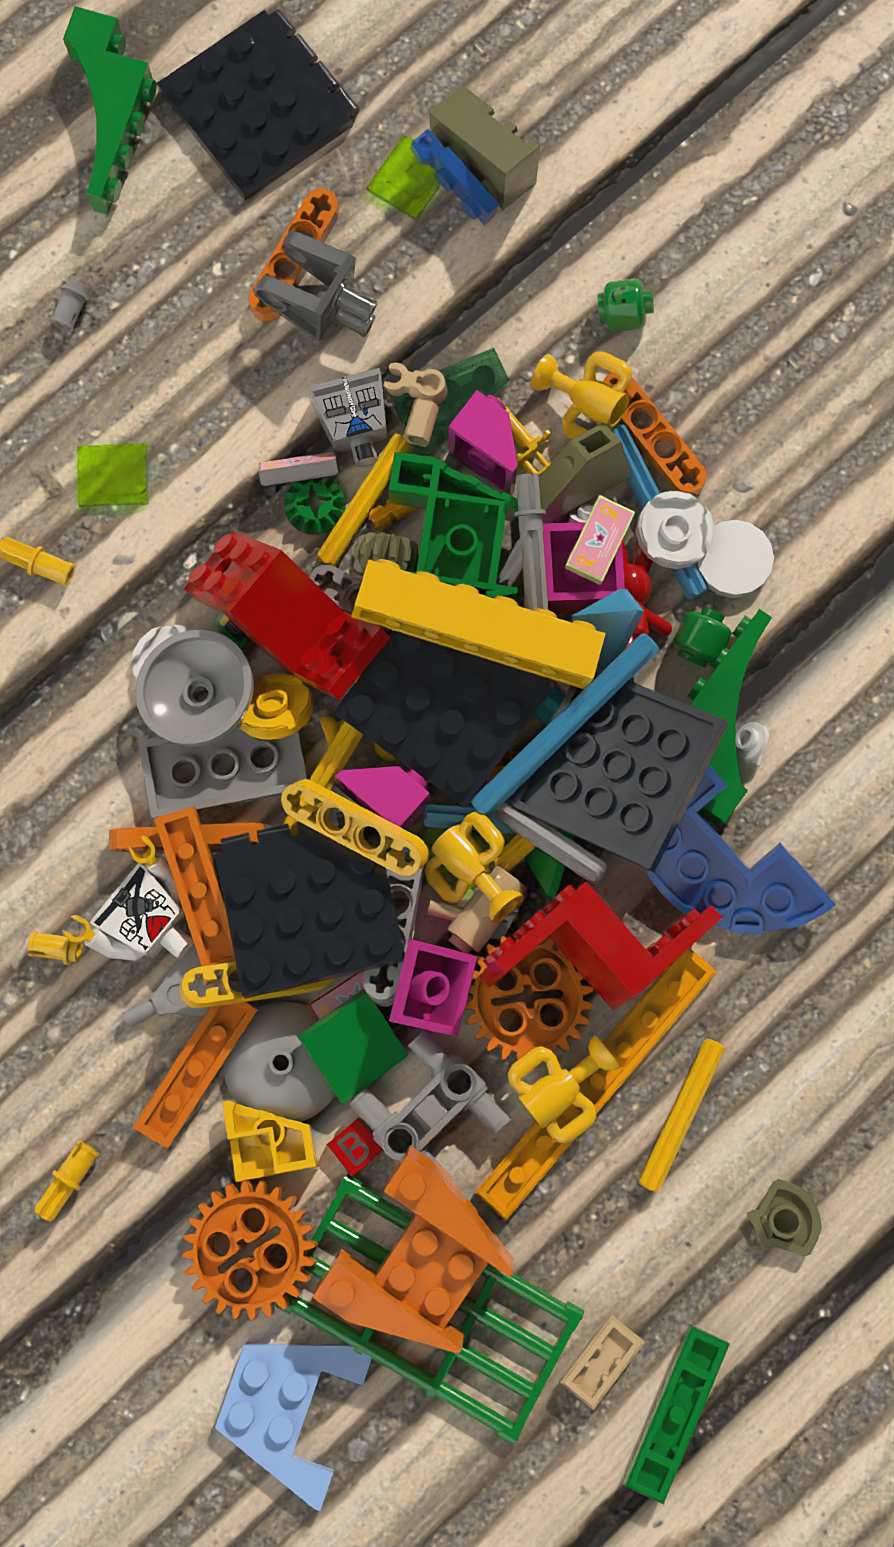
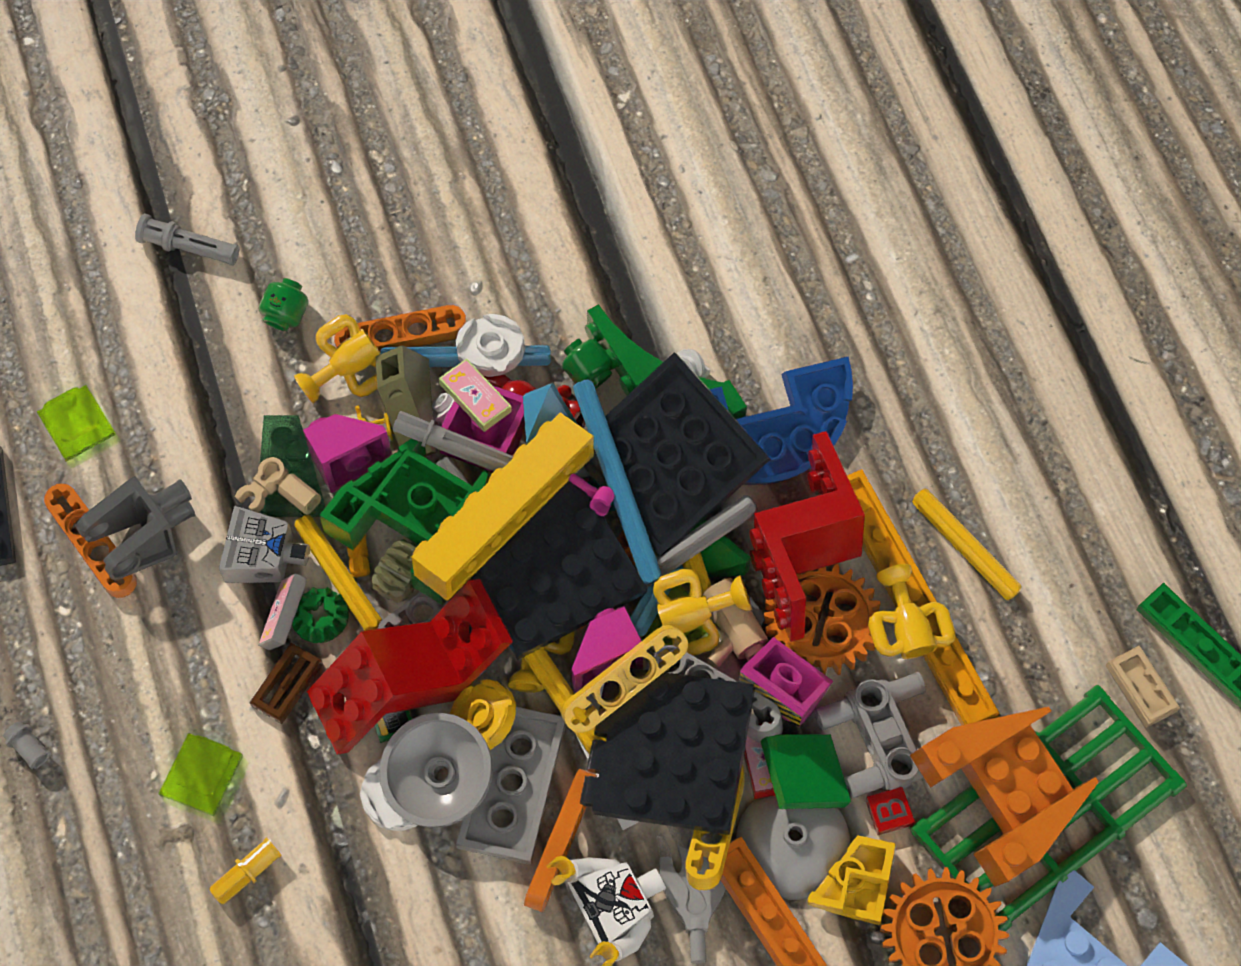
camera: 65 degrees left, 15 degrees down
orange plate [154,806,236,966] -> none
blue hinge [410,129,500,225] -> none
olive wedge [429,86,540,210] -> none
white tile [695,520,774,598] -> none
olive animal [747,1179,822,1256] -> none
none -> light grey pin [135,213,240,266]
none -> reddish brown tile [249,643,323,724]
none -> dark pink hand [569,473,614,516]

